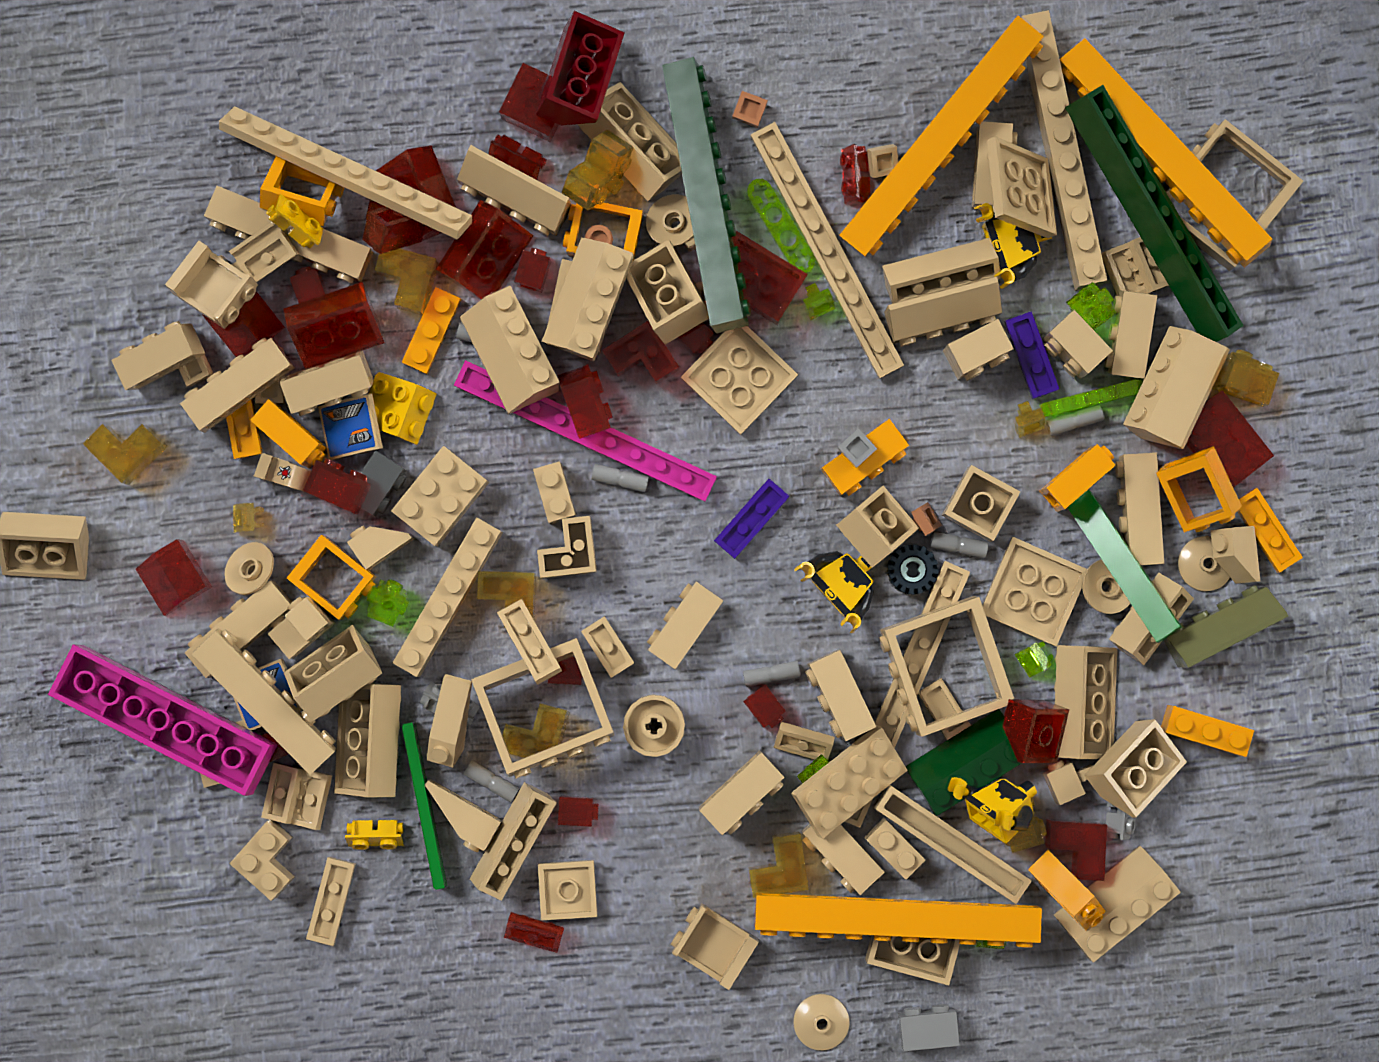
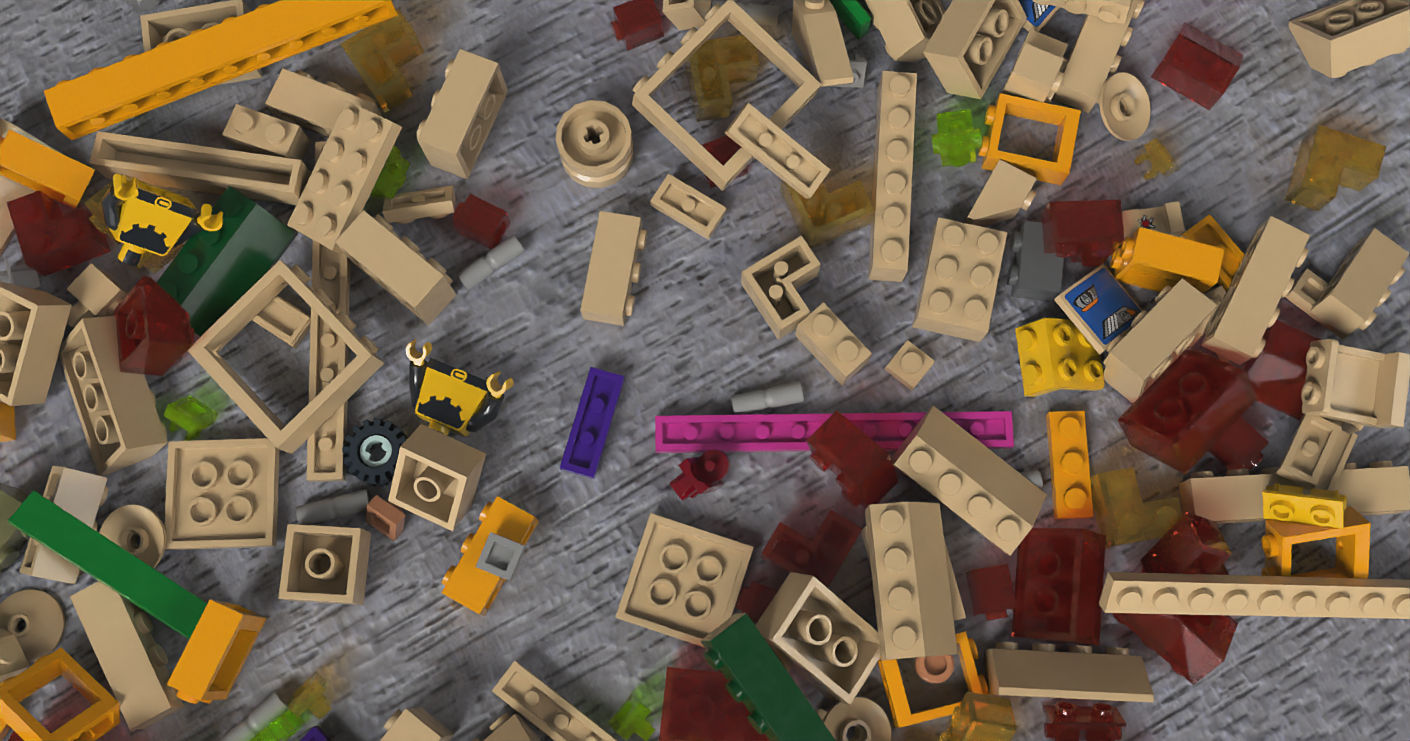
camera: 155 degrees right, 10 degrees down
none -> dark red hips [669,449,730,501]
none -> tan plate [884,340,935,391]

